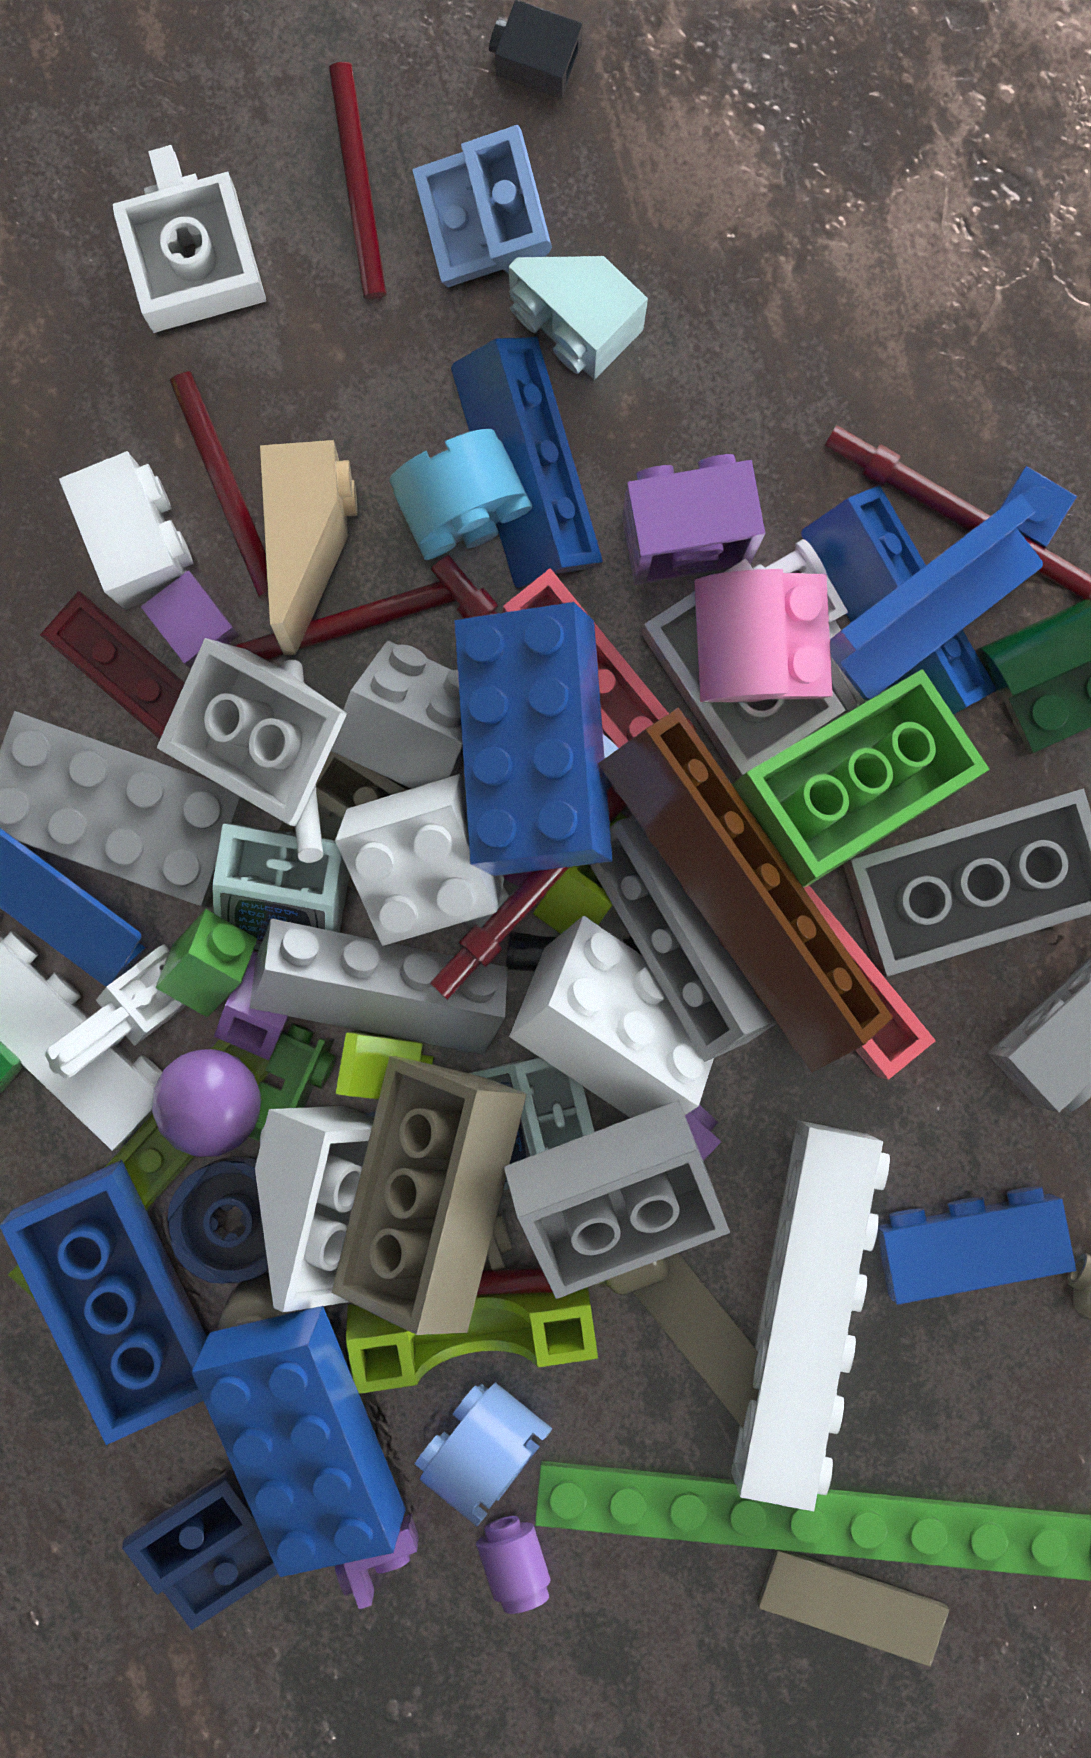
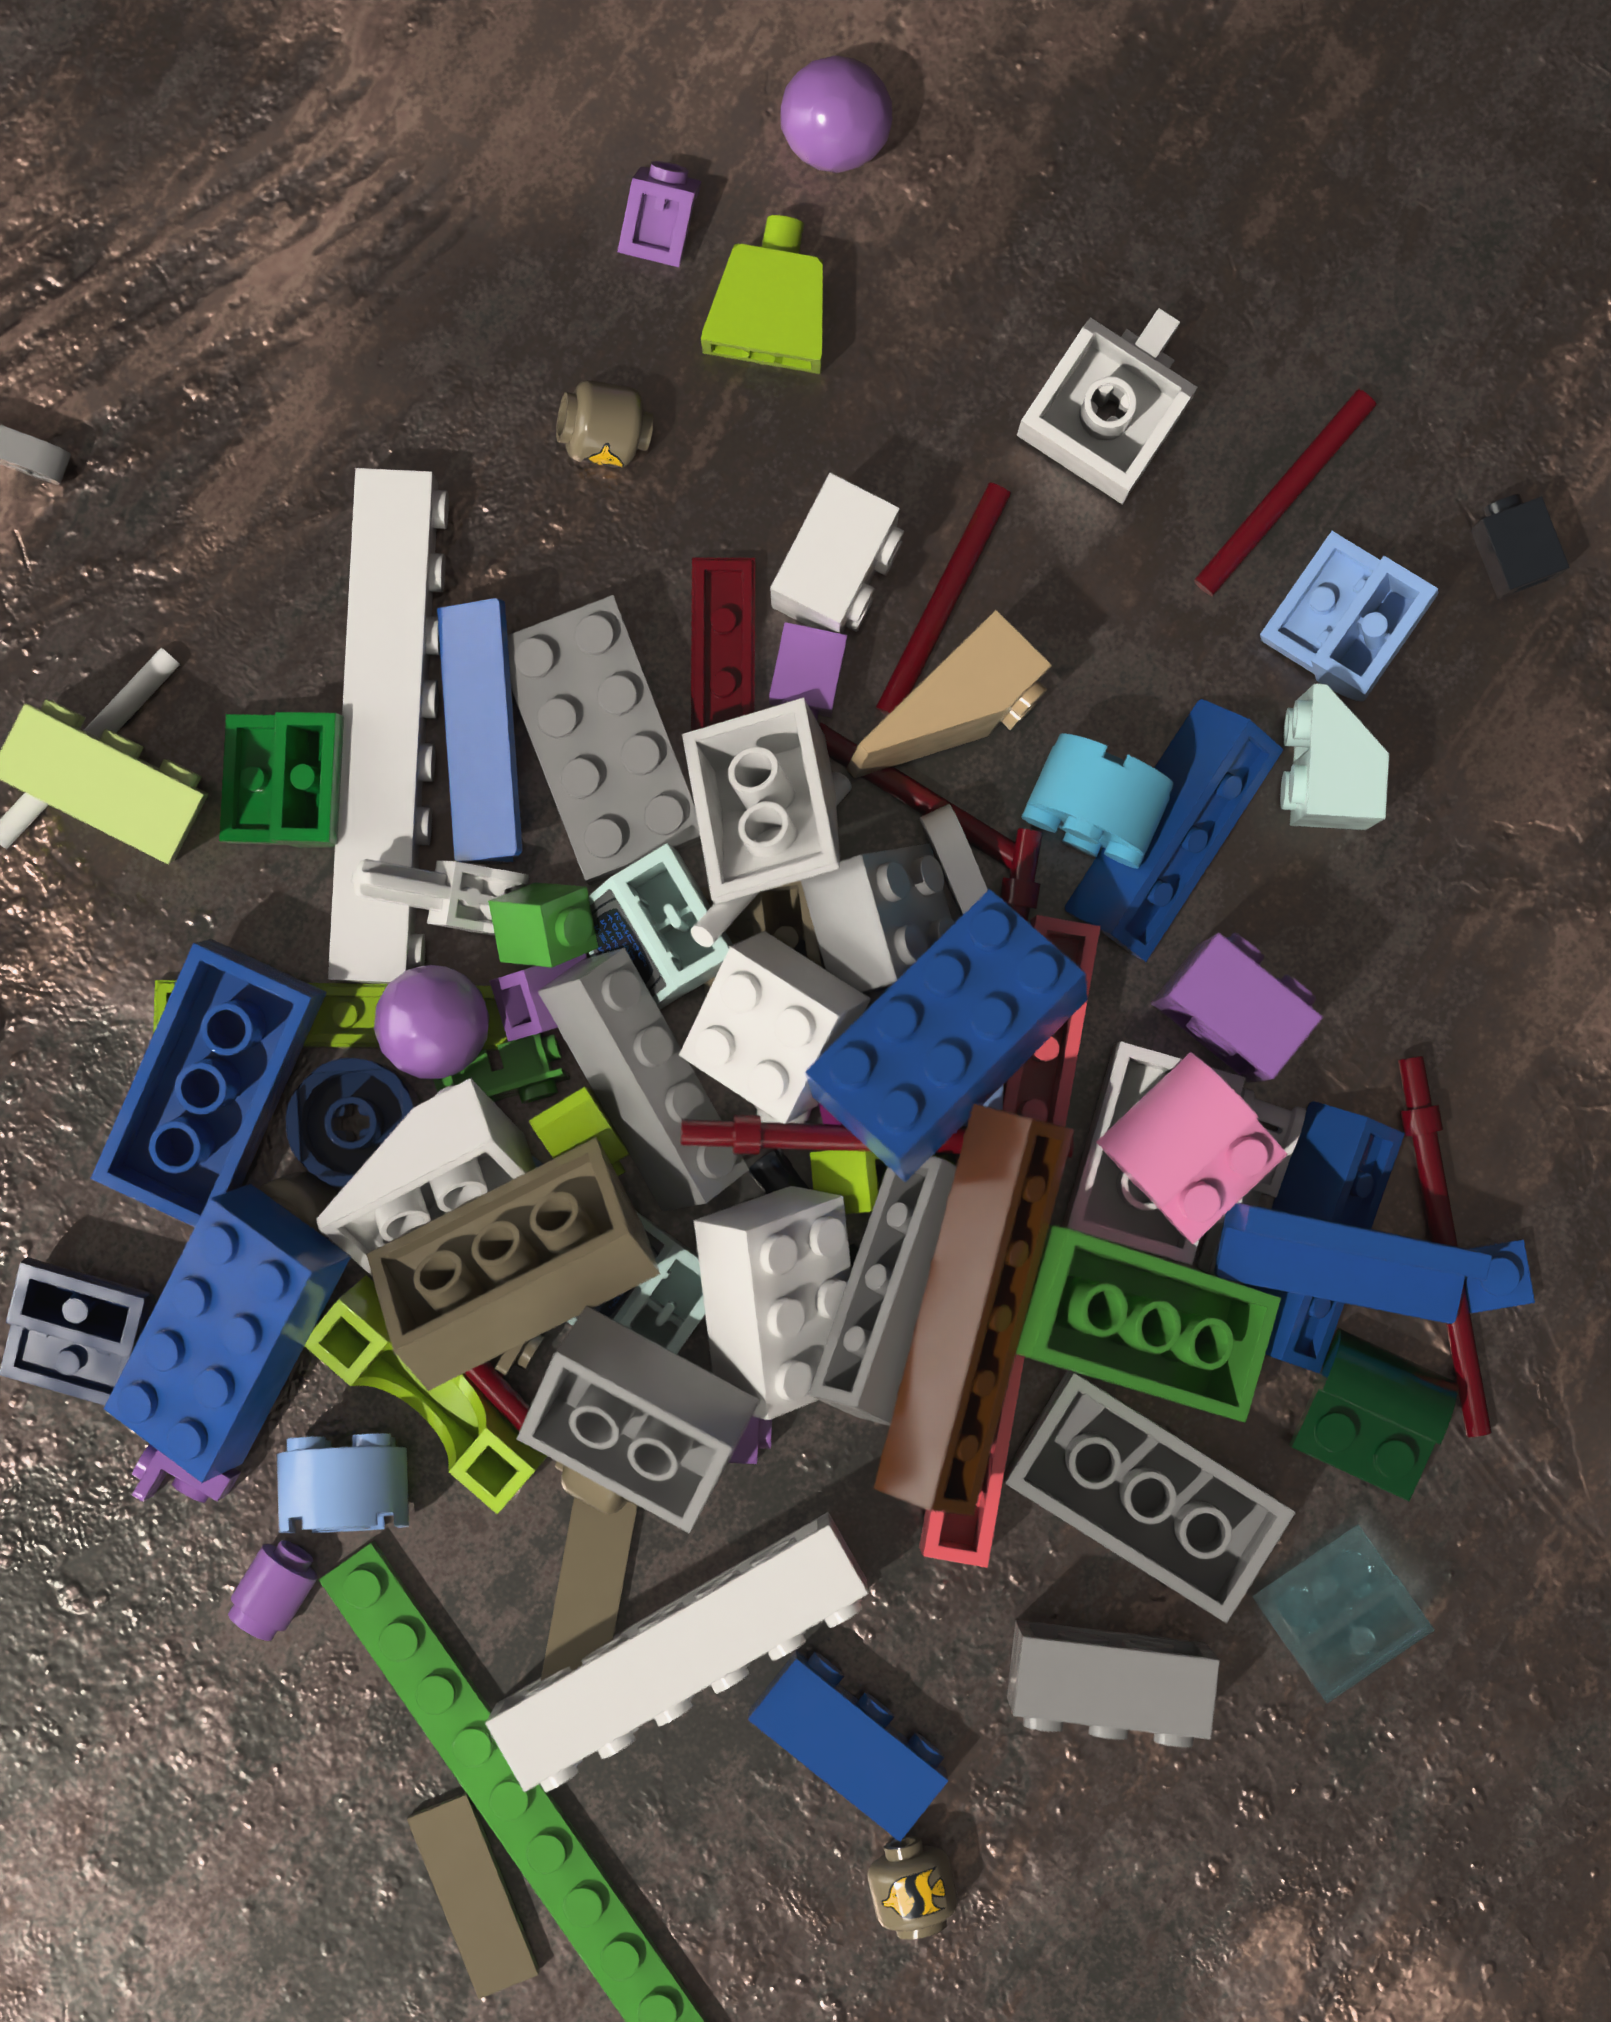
camera: 50 degrees right, 0 degrees up
none -> light grey beam [920,804,988,917]

